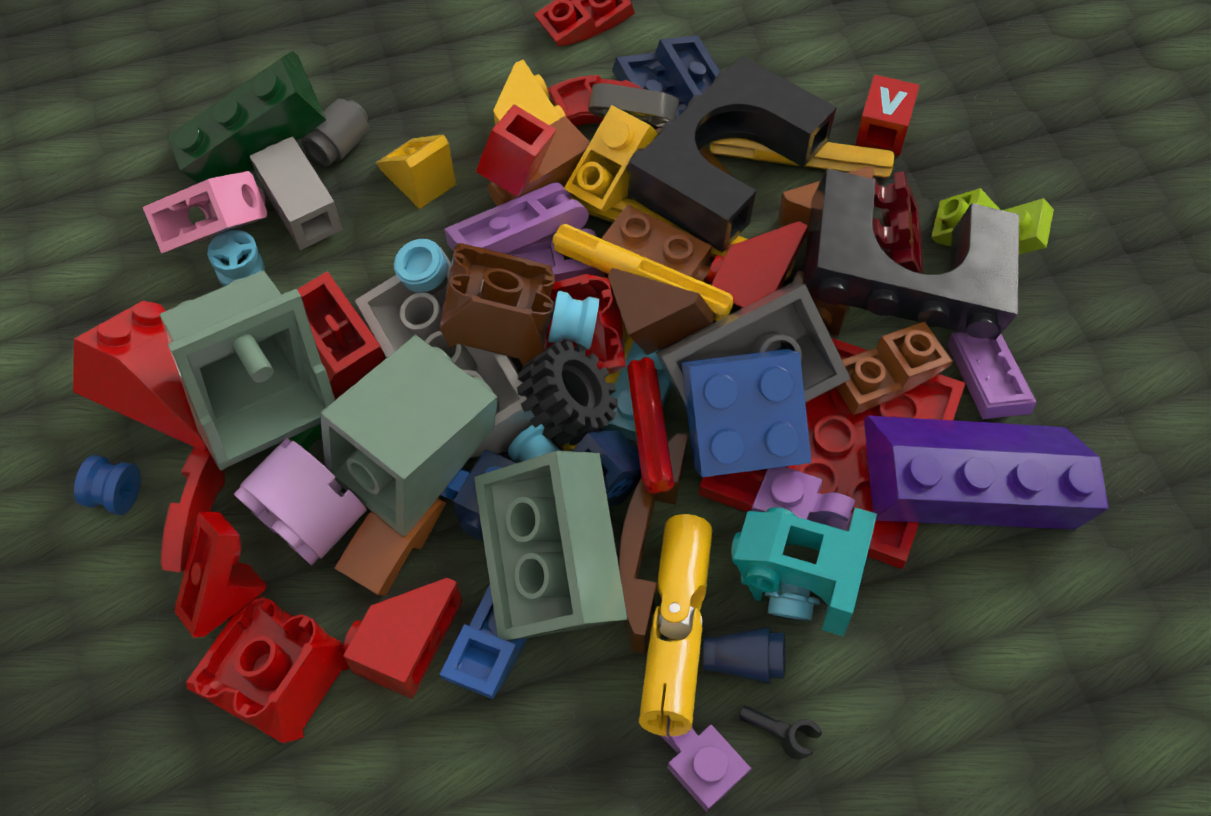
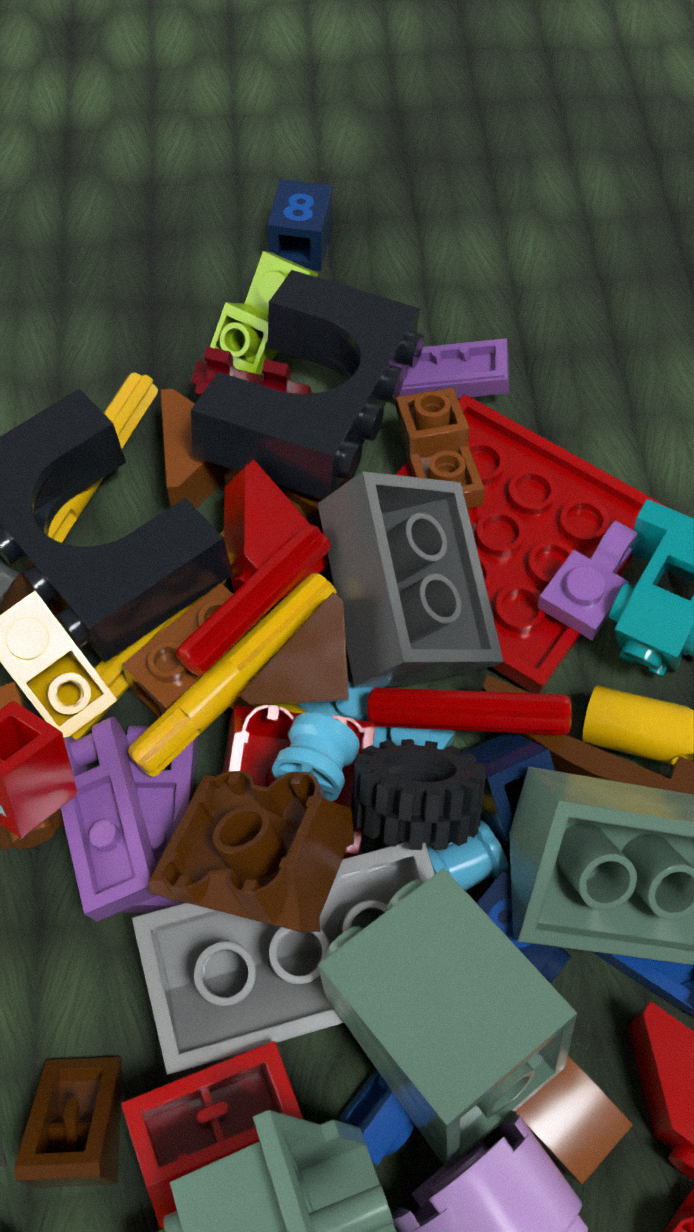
camera: 80 degrees left, 0 degrees up
medium azure tile [394,239,448,293] -> none
blue brick [681,349,812,477] -> none
red brick [855,75,920,156] -> none
dark purple slope [864,415,1109,530] -> none
none -> reddish brown slope [14,1057,122,1188]
none -> red axle [176,524,331,676]
none -> dark blue brick [267,179,332,271]

